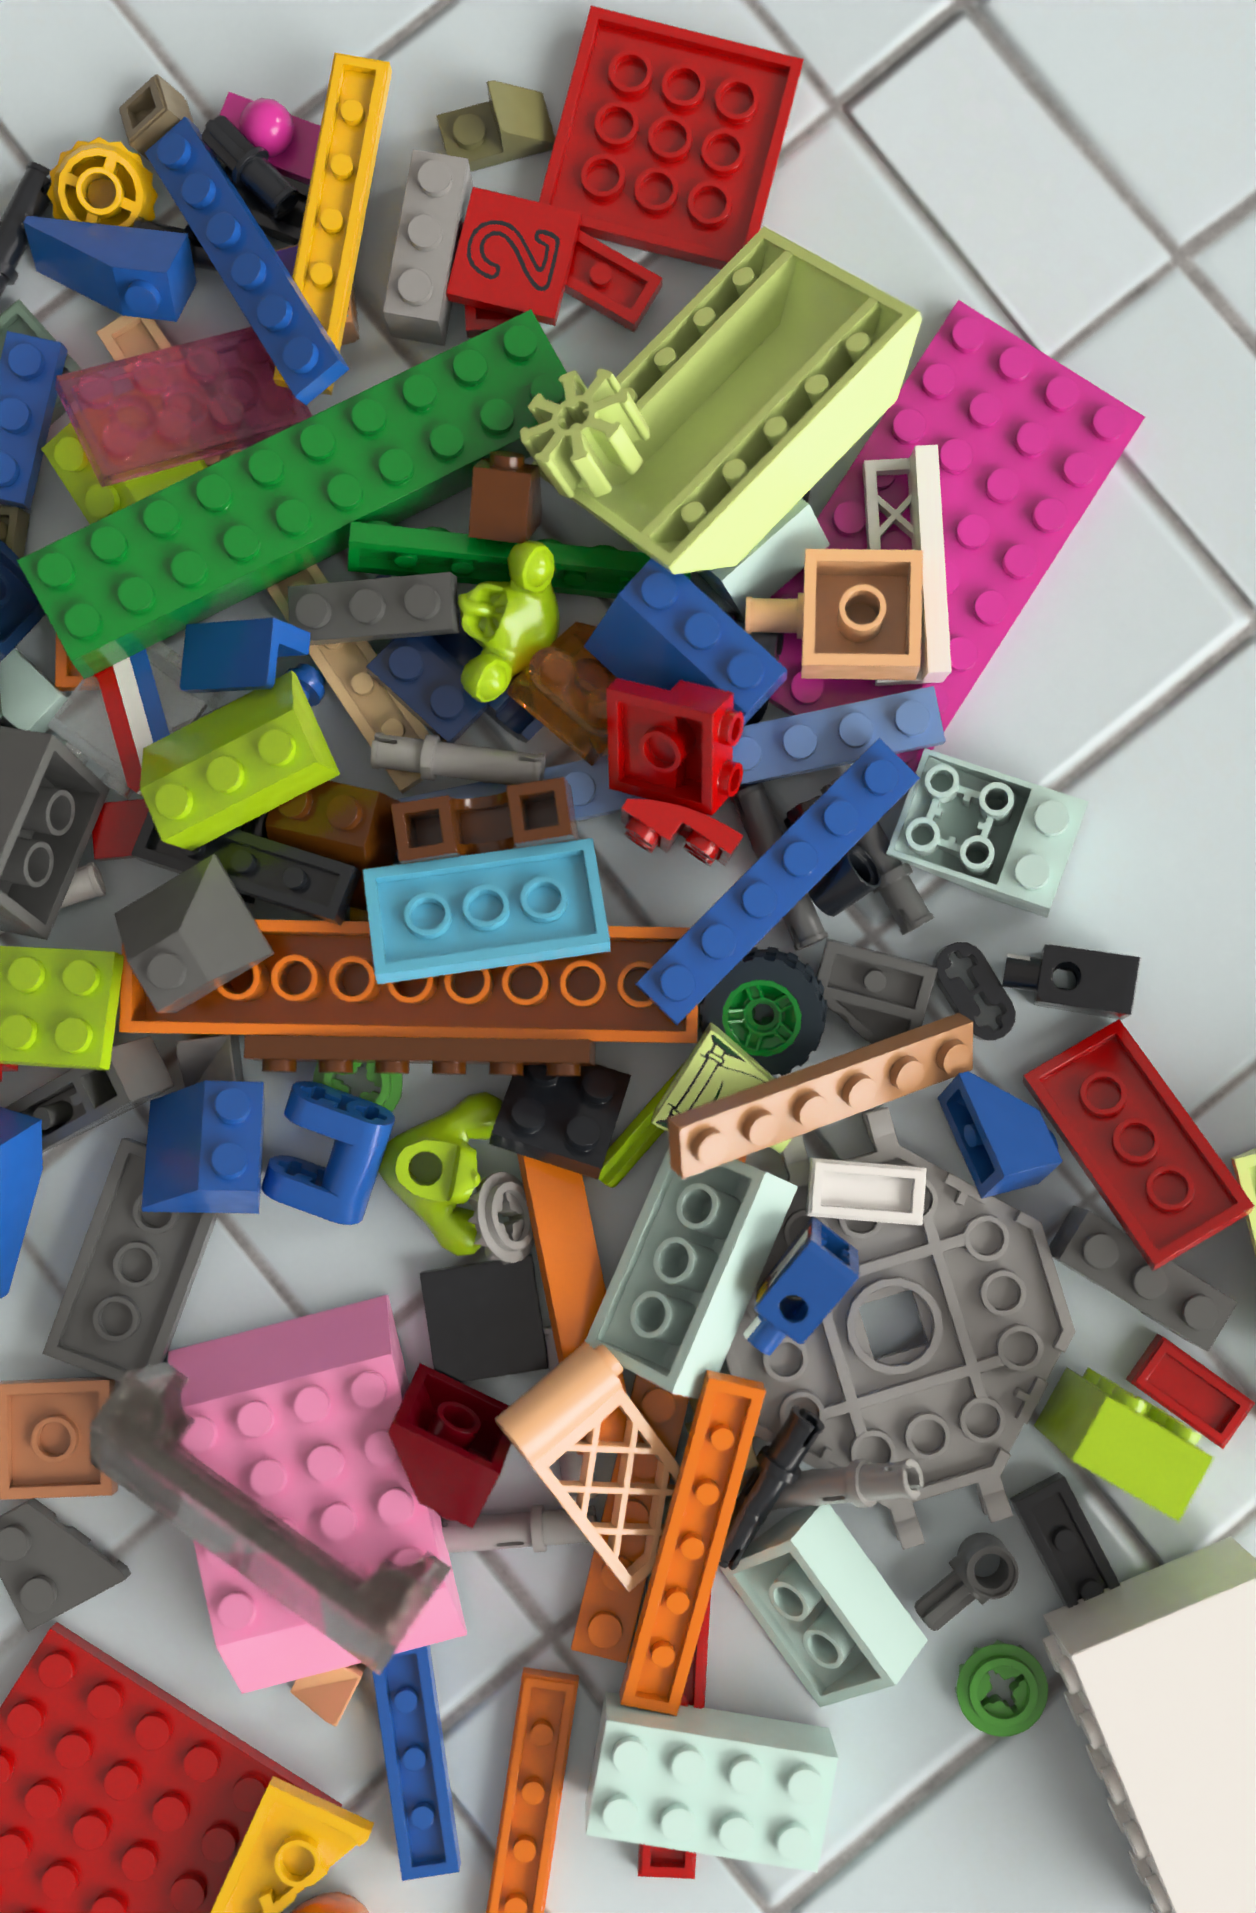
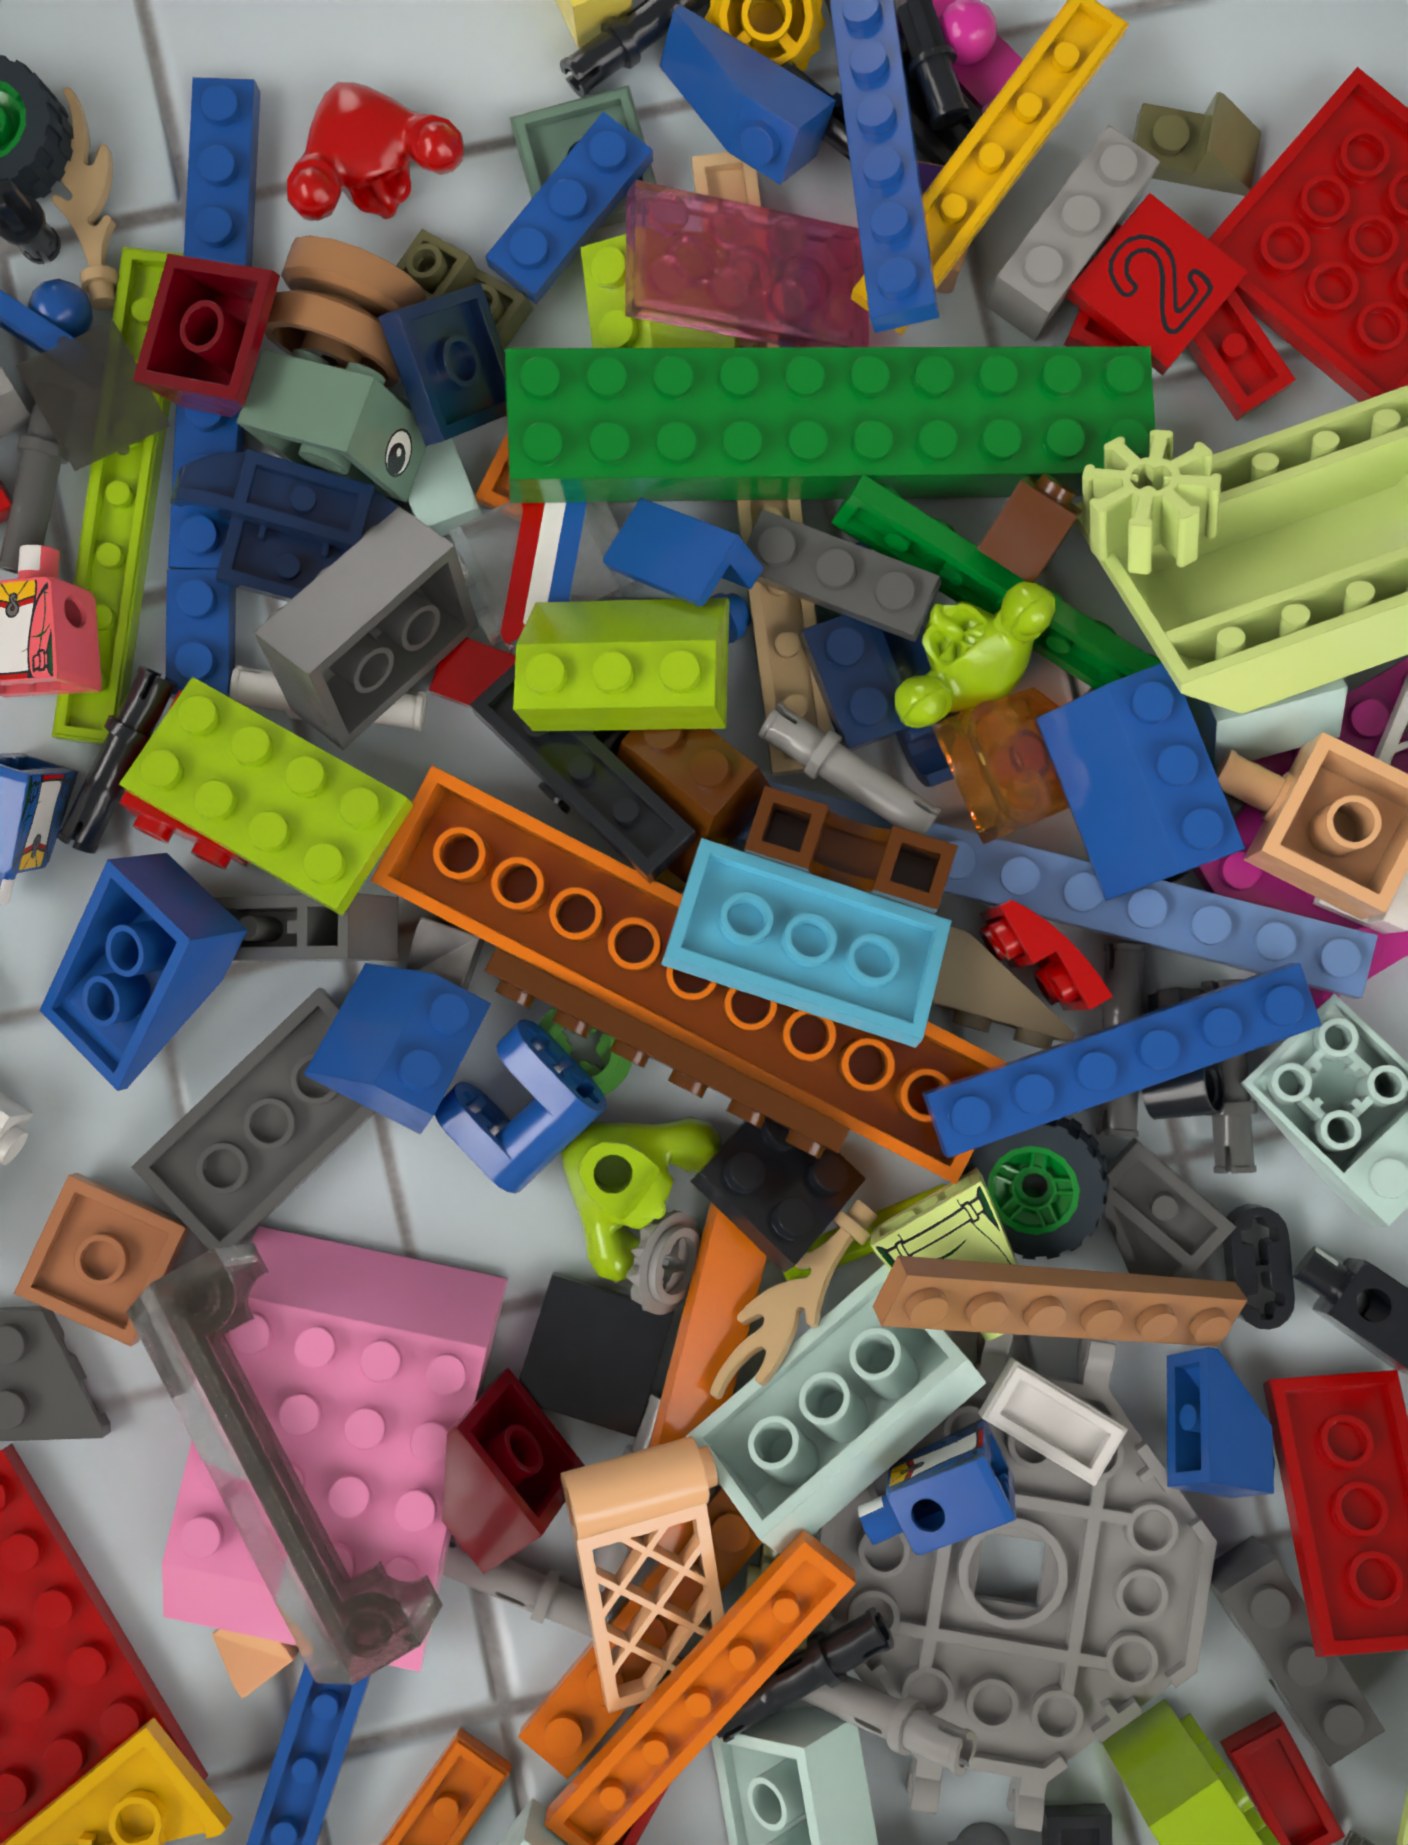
camera: 25 degrees right, 0 degrees up
dark grey slope [114,854,275,1013] -> none
red plate [606,678,744,816] -> none
none -> tan piece [710,1200,878,1399]
none -> dark tan slope [931,926,1075,1049]

